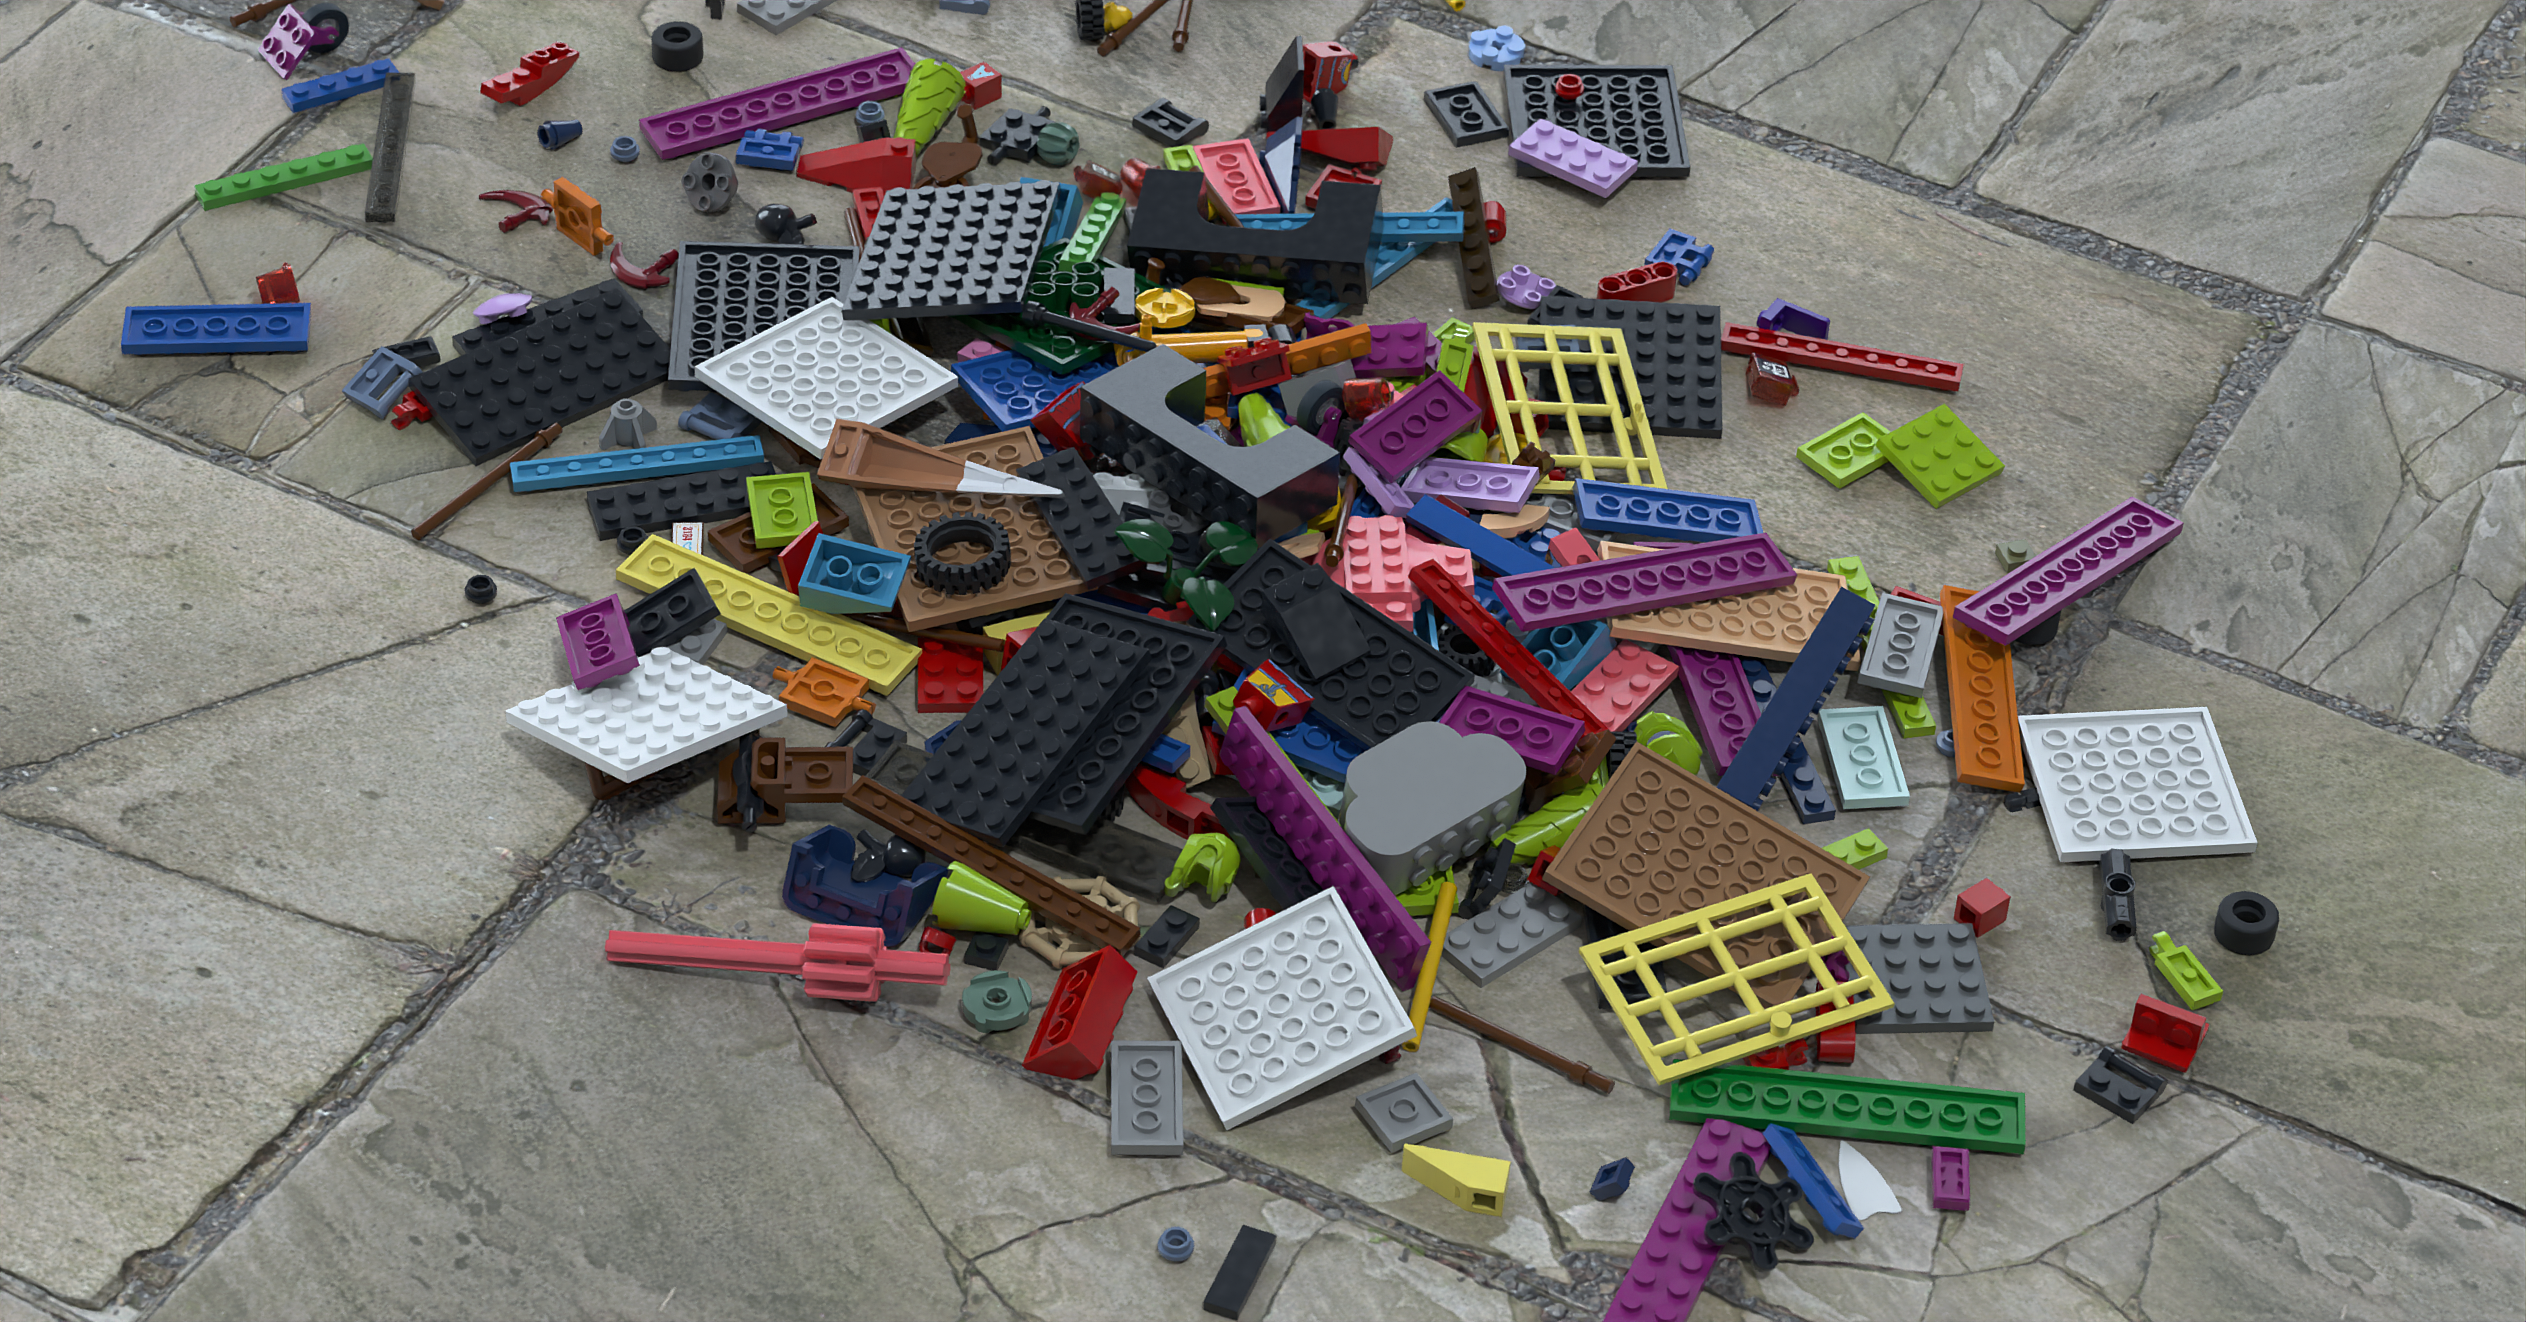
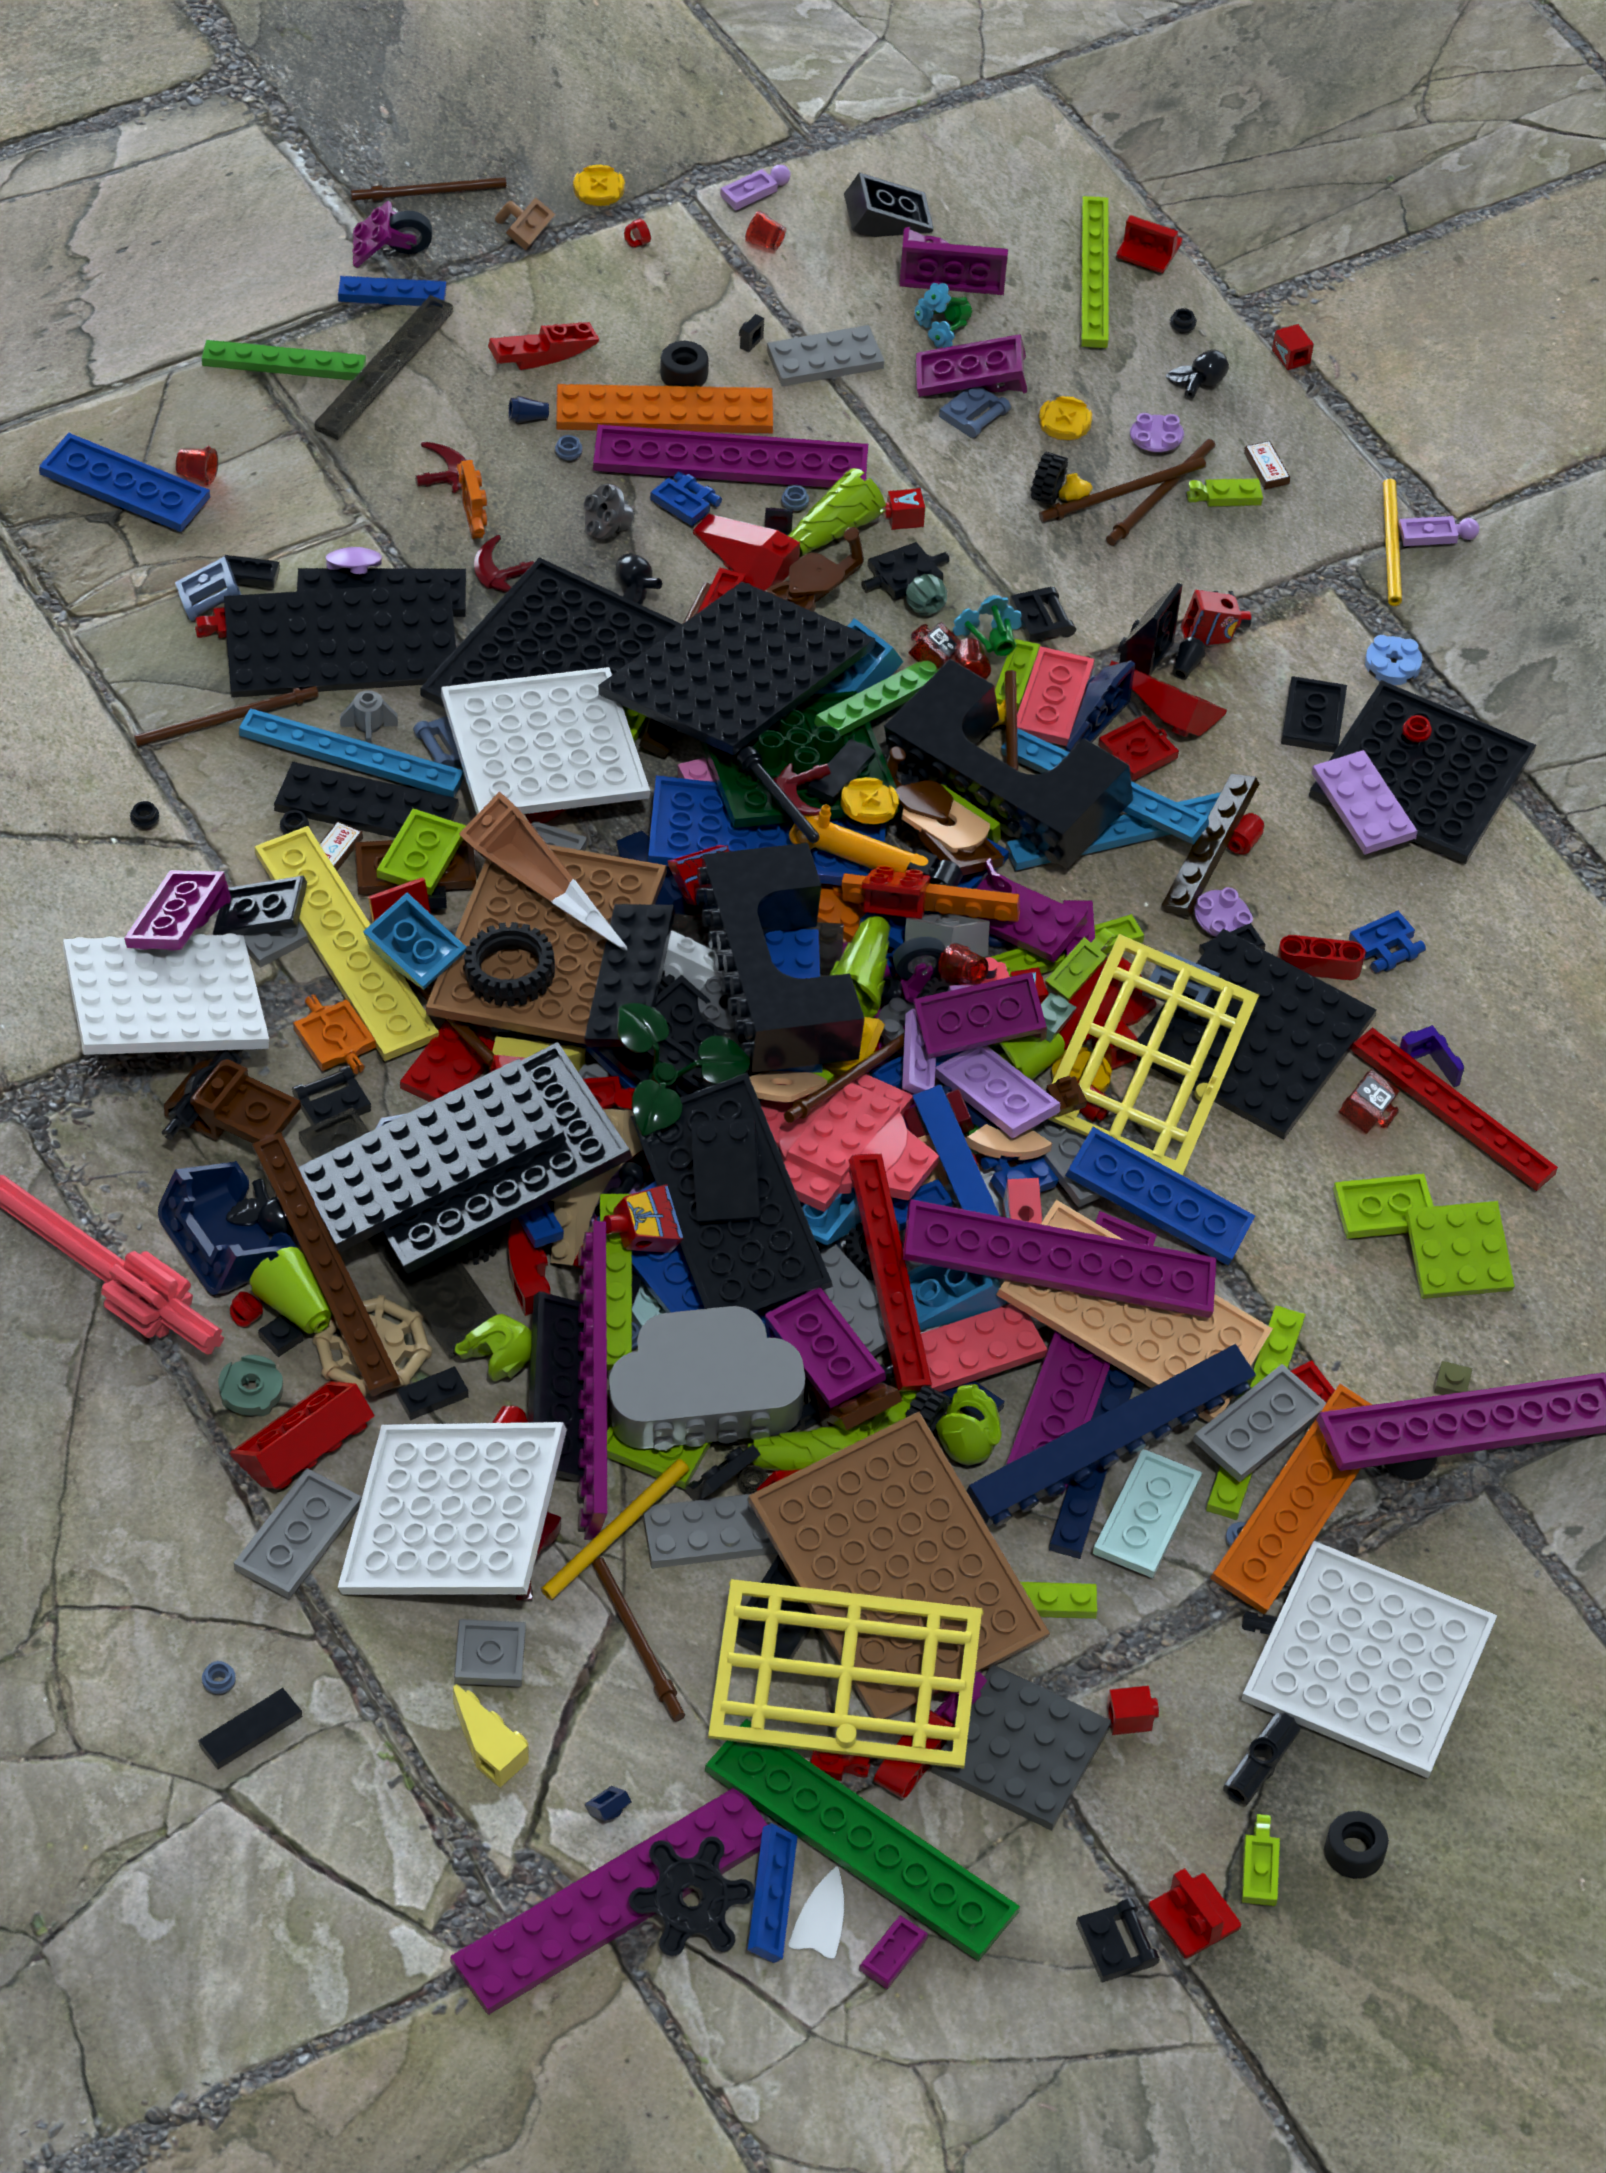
camera: 30 degrees right, 10 degrees up
none -> orange plate [556,384,773,434]
none -> plant [953,595,1022,656]

